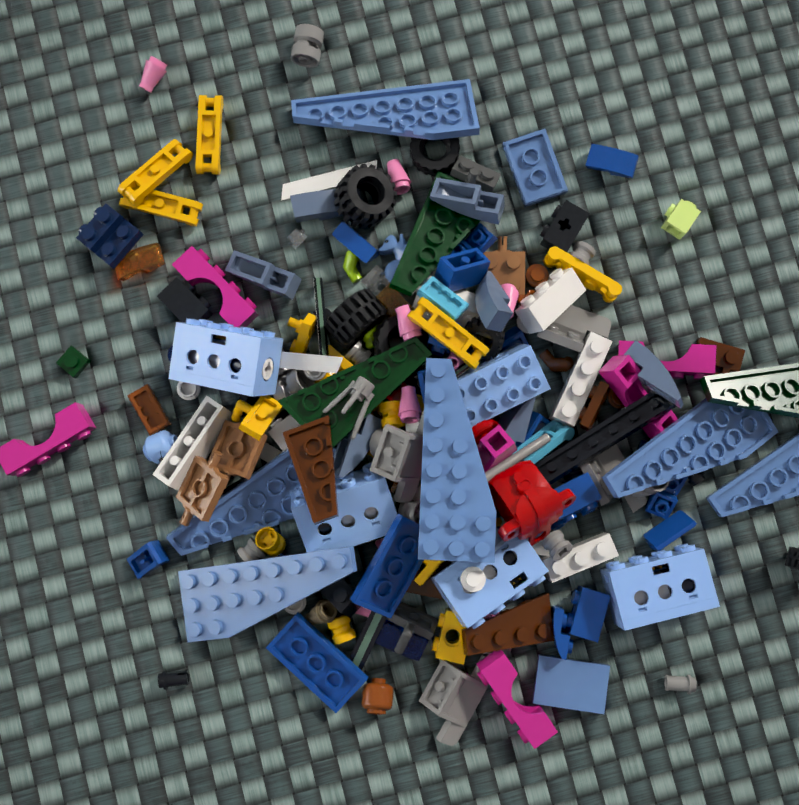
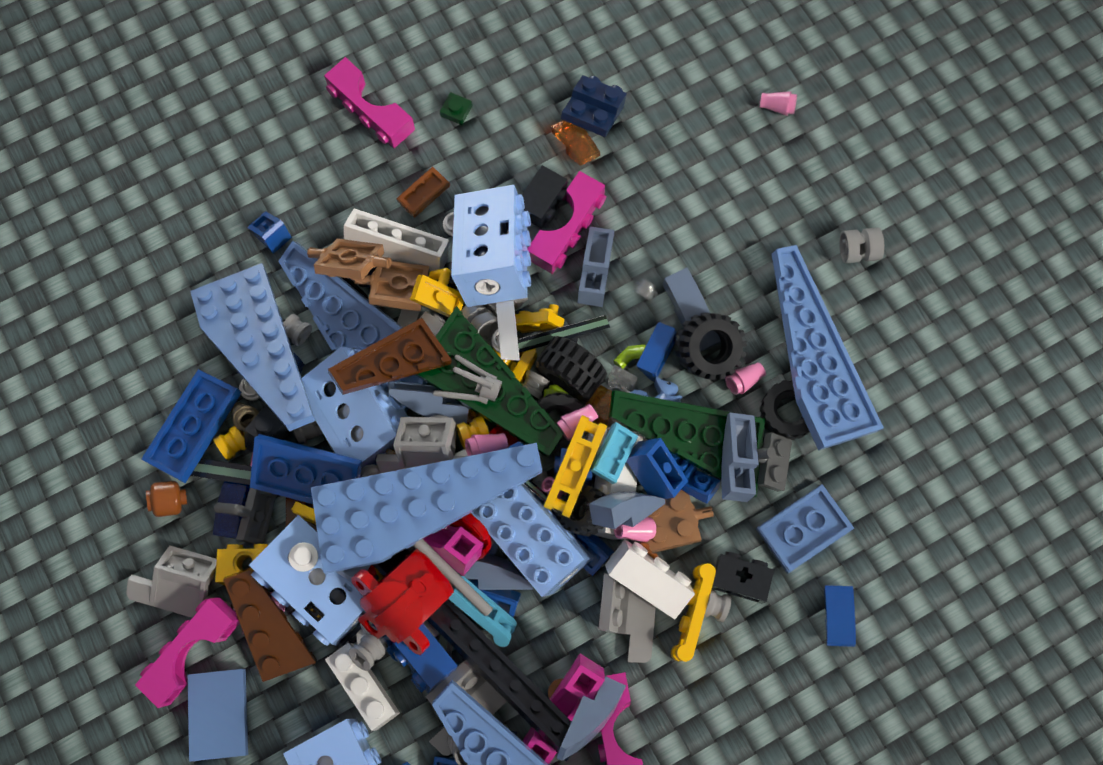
camera: 75 degrees right, 10 degrees down
yellow plate [117,139,193,206] -> none
yellow plate [119,185,203,227] -> none
light blue head [143,430,178,464] -> none
black pin [158,669,190,690] -> none
yellow plate [195,95,224,175] -> none
yellow wheel [255,527,286,557] -> none
white sticker [281,160,377,201] -> none
dark orange plate [525,264,549,287] -> none
reddish brown arm [539,349,574,372] -> none
white brick [549,332,613,427] -> none
blue slope [552,606,573,660] -> none
blue brick [566,585,611,642] -> none
reddish brown plate [578,381,611,431] -> none
yellowish green brick [661,199,701,240] -> none

